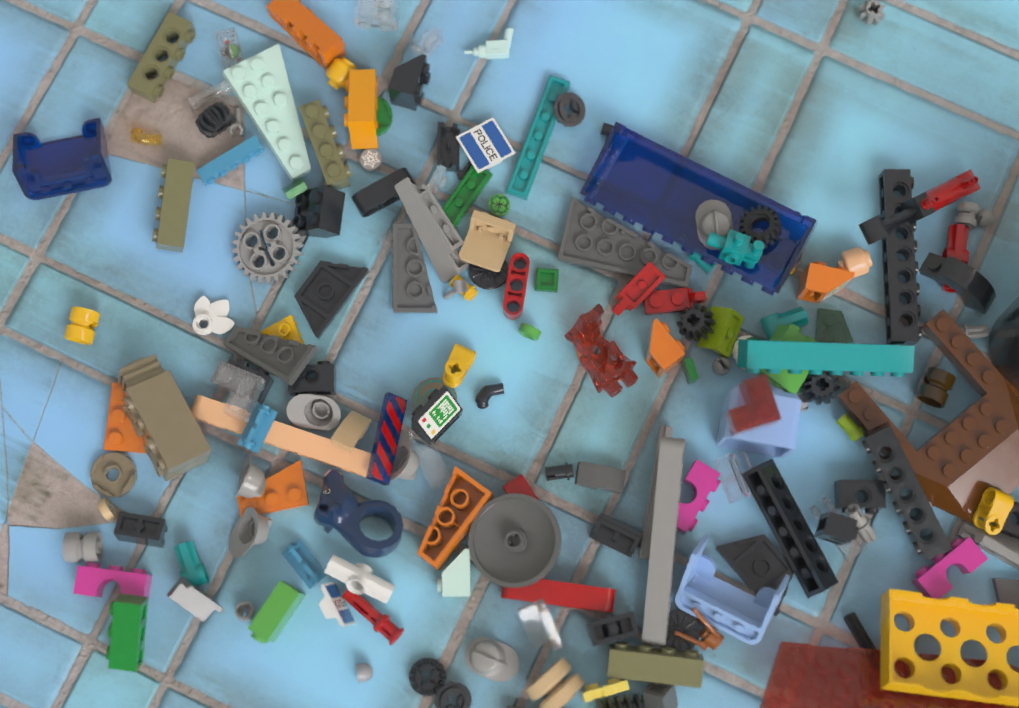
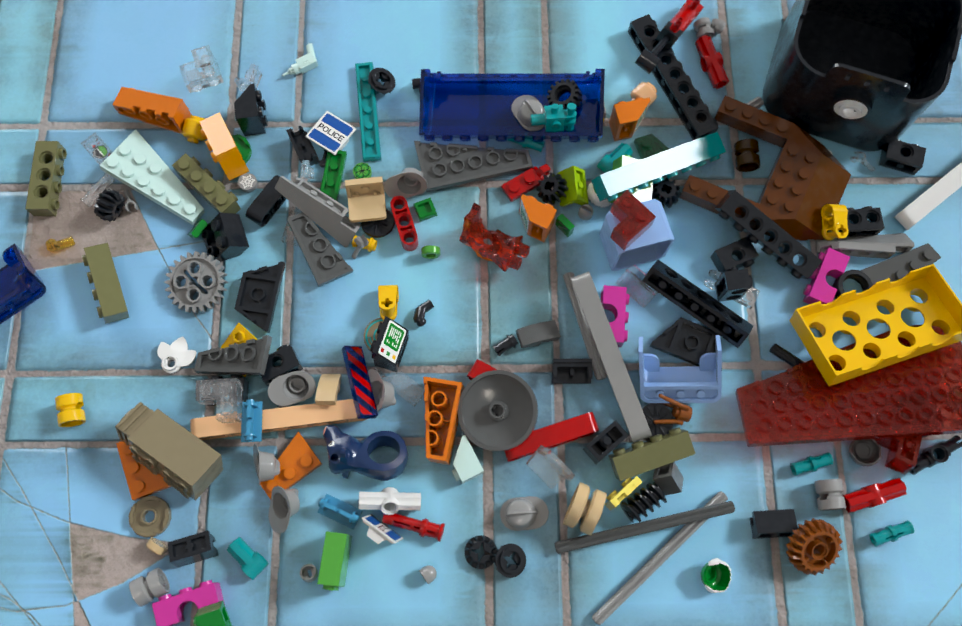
camera: 25 degrees left, 5 degrees down
panel [167,576,224,622] -> none
dark azure piece [196,135,264,185] -> none
red hinge [612,261,666,316] -> none
lime pin [835,413,864,442] -> none
light grey axle [845,503,876,543] -> none
black arch [919,252,996,314] -> none
none -> light grey piece [384,168,427,198]
none -> black tyre [832,270,873,299]

